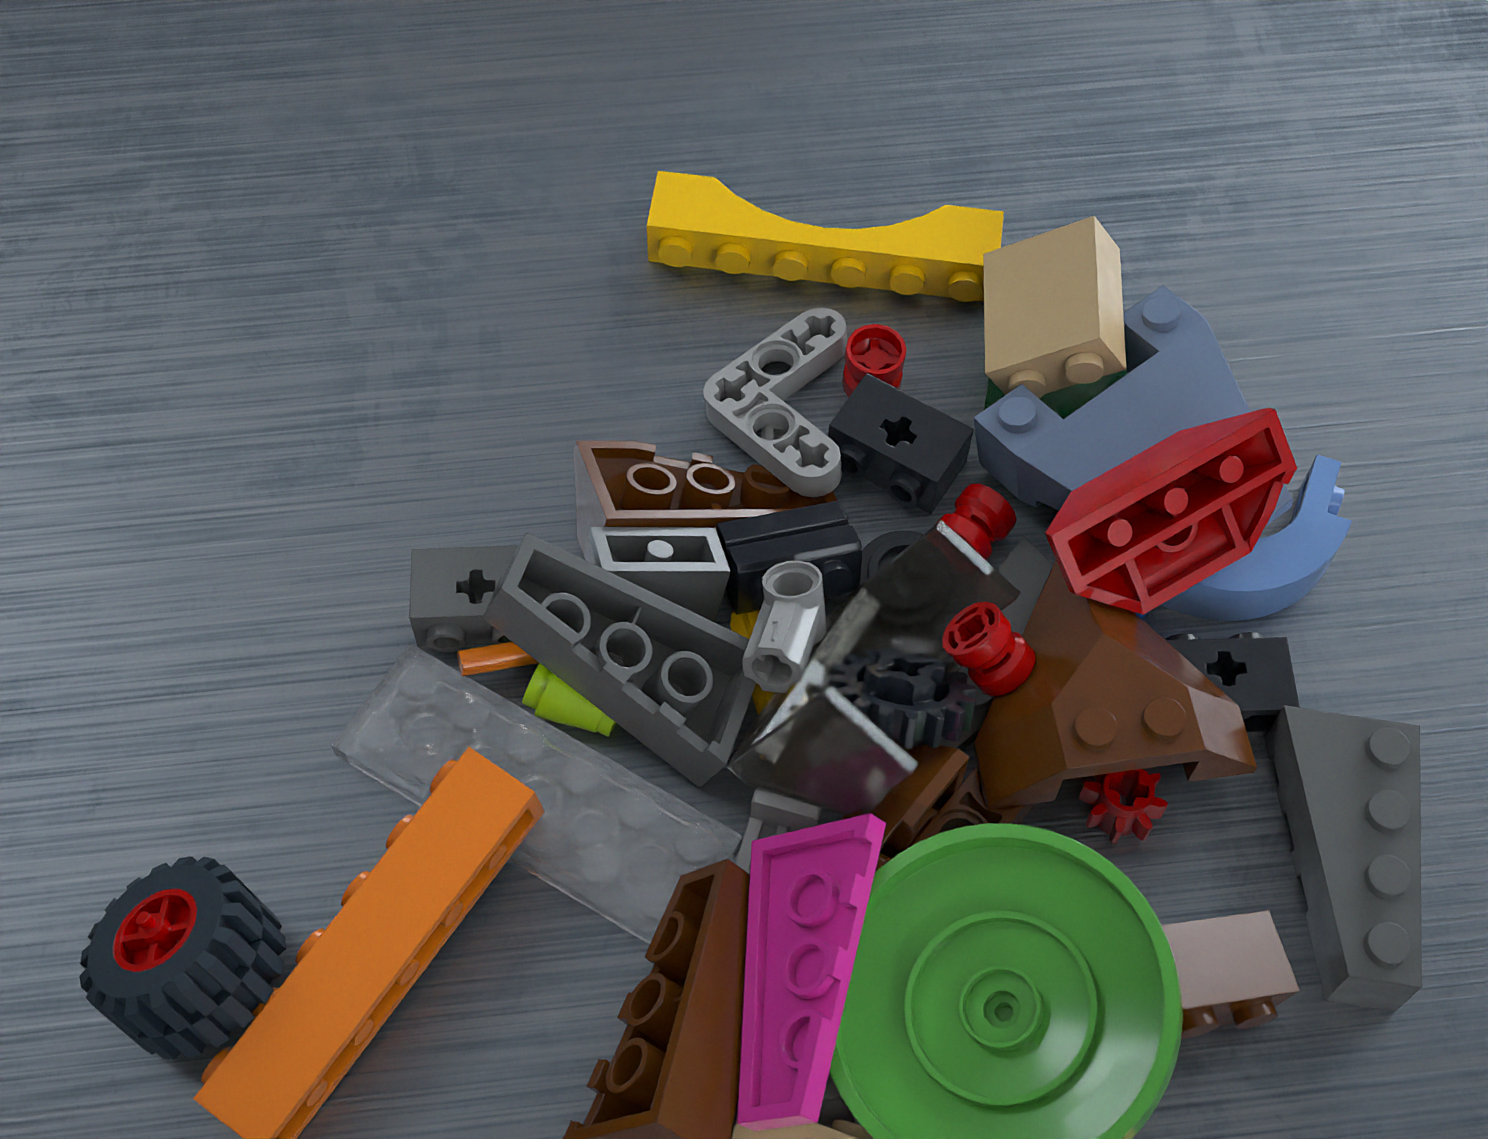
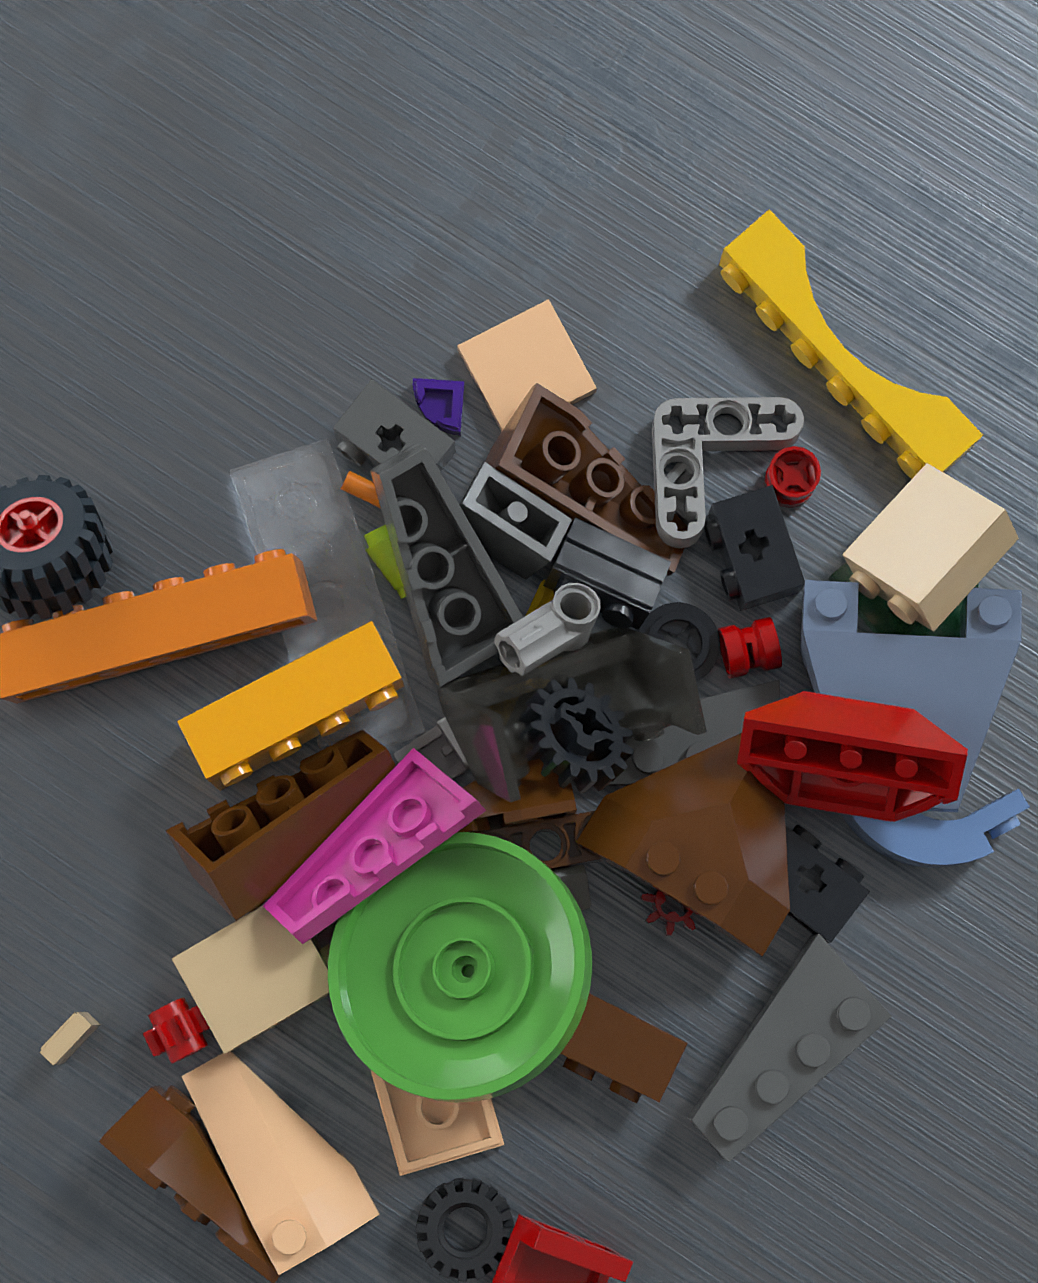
camera: 40 degrees right, 20 degrees up
red wheel [942,601,1036,696] -> none
none -> light orange wedge [177,621,405,791]
none -> dark purple tile [413,378,465,436]
none -> light nougat tile [457,299,597,432]

